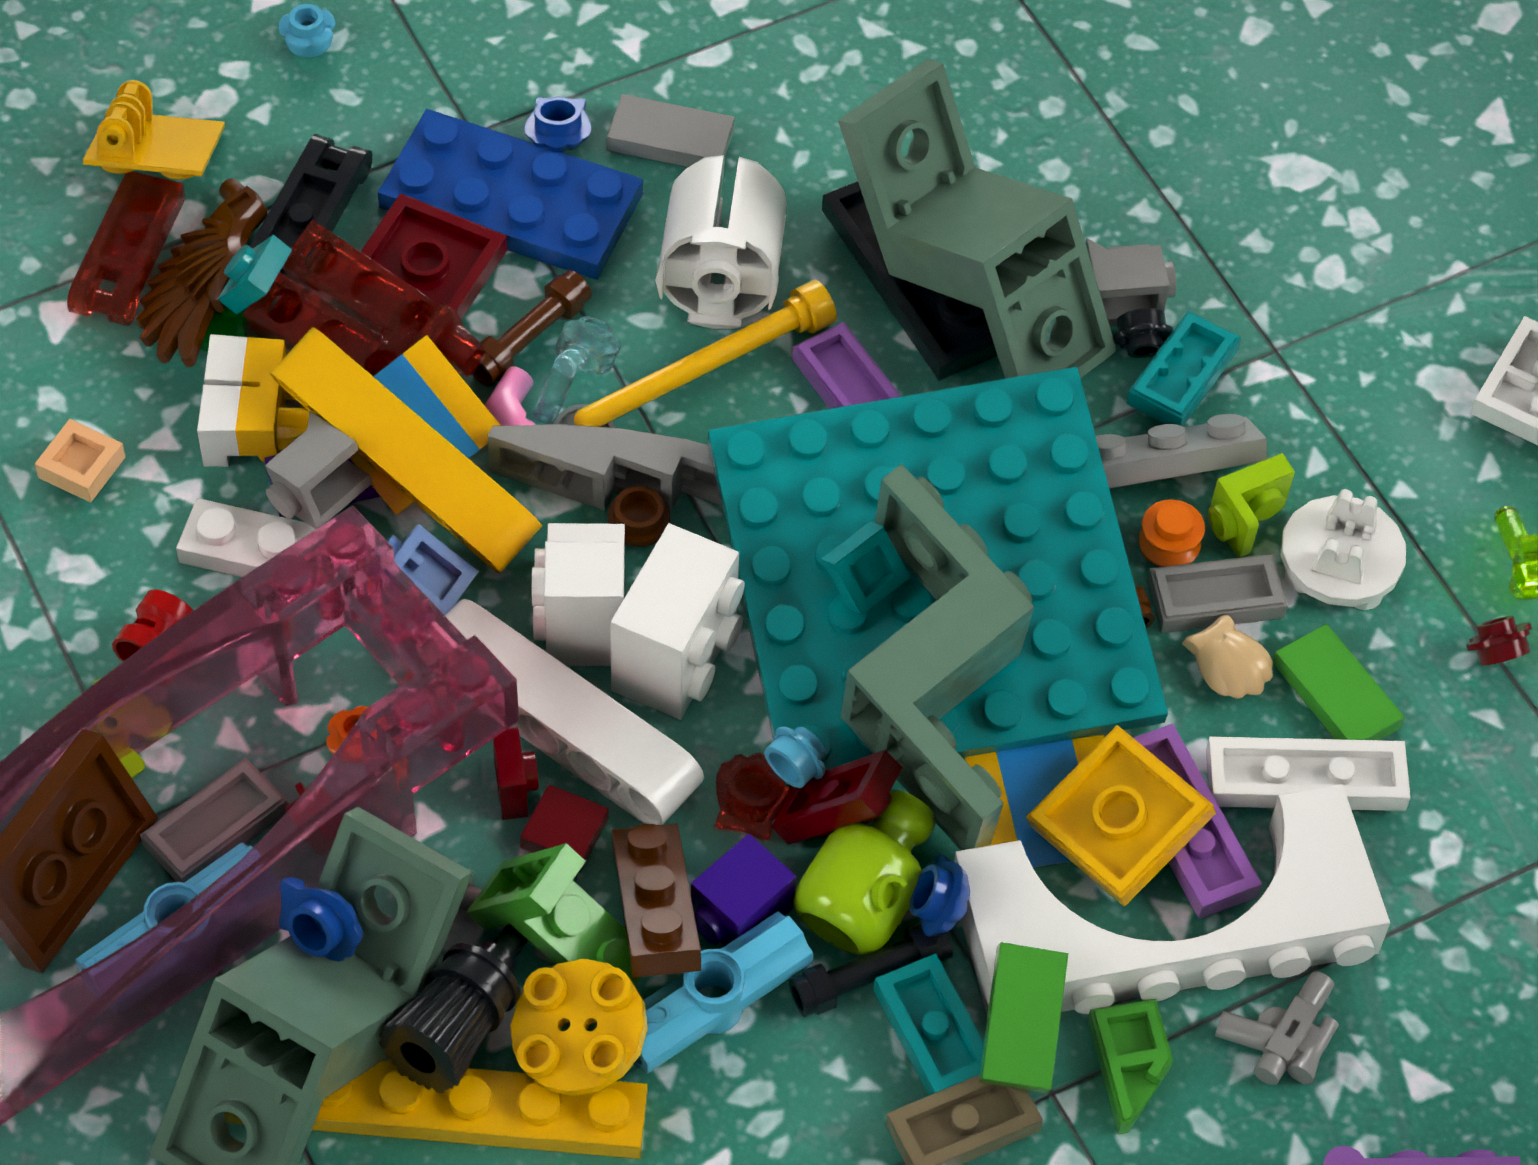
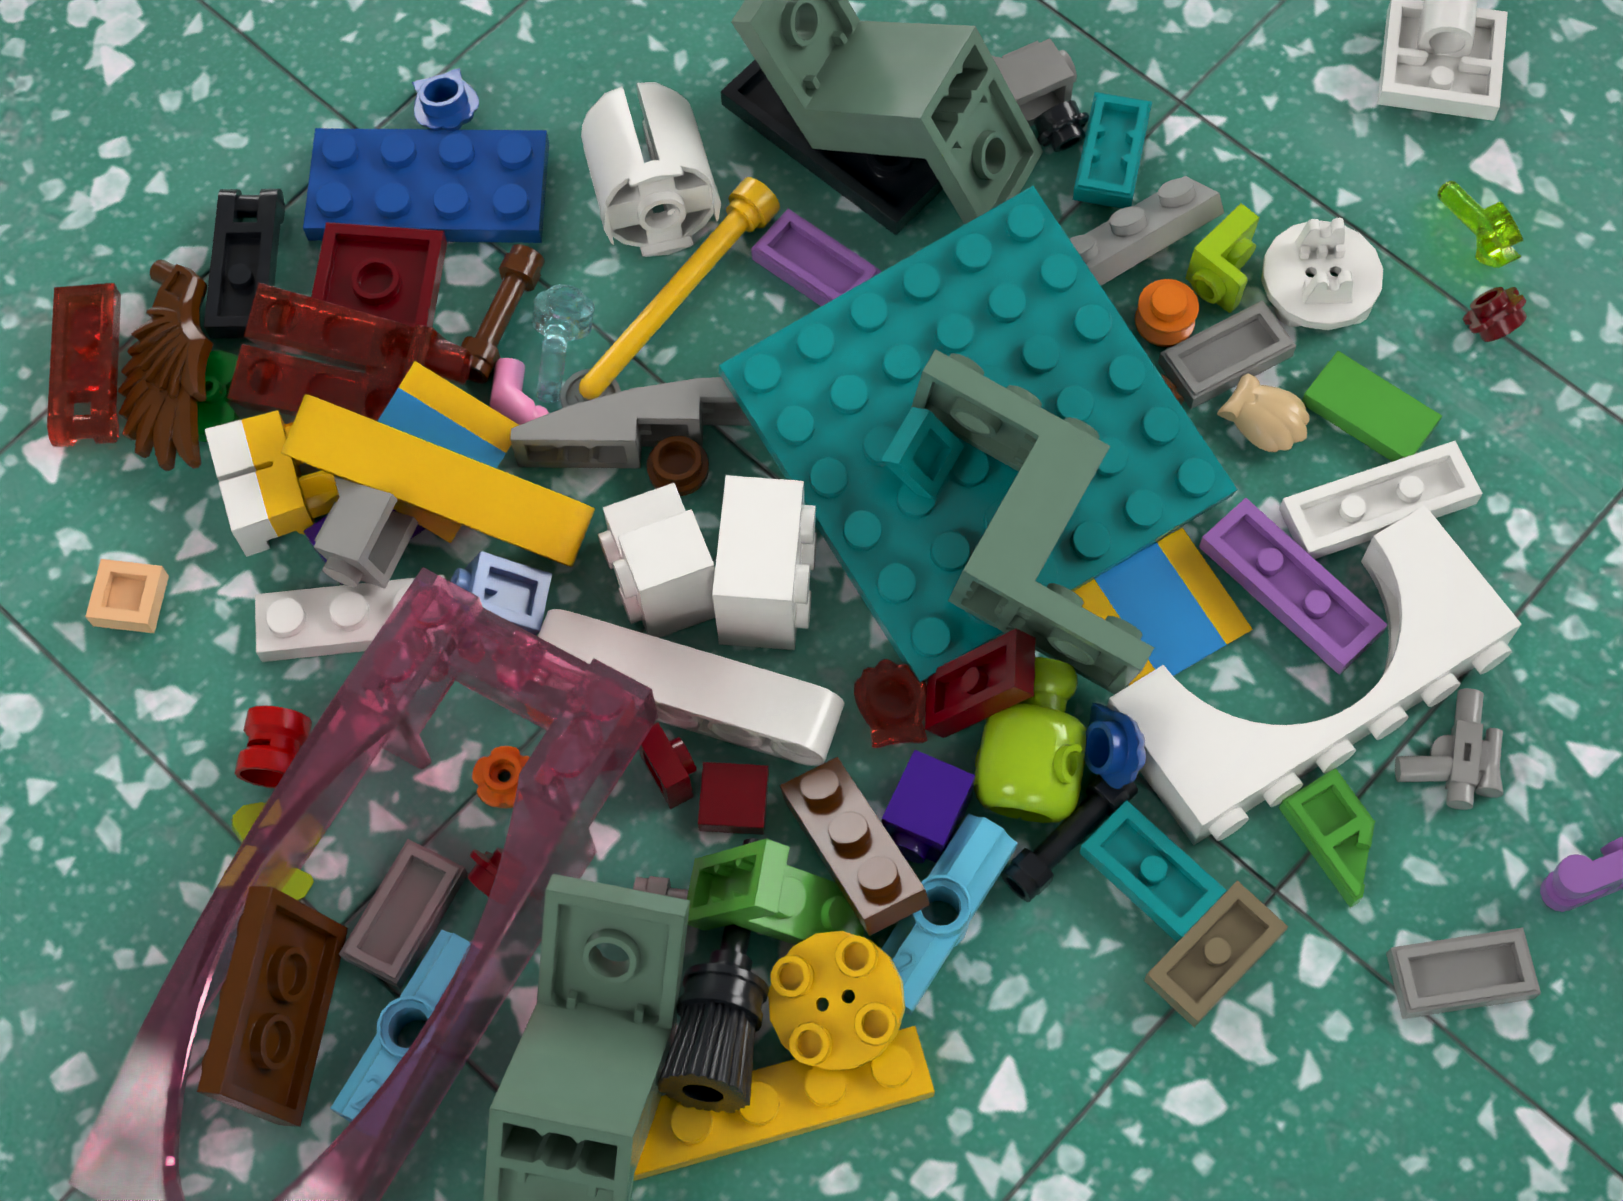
camera: 15 degrees left, 10 degrees up
yellow hinge [83,80,225,180] -> none
teal plate [218,235,292,314] -> none
medium azure plate [278,4,336,57] -> none
blue animal [279,877,364,962] -> none
light grey tile [607,94,735,167] -> none
medium azure plate [764,726,826,788] -> none
bright green tile [979,942,1069,1094] -> none
yellow tile [1026,725,1216,907] -> none

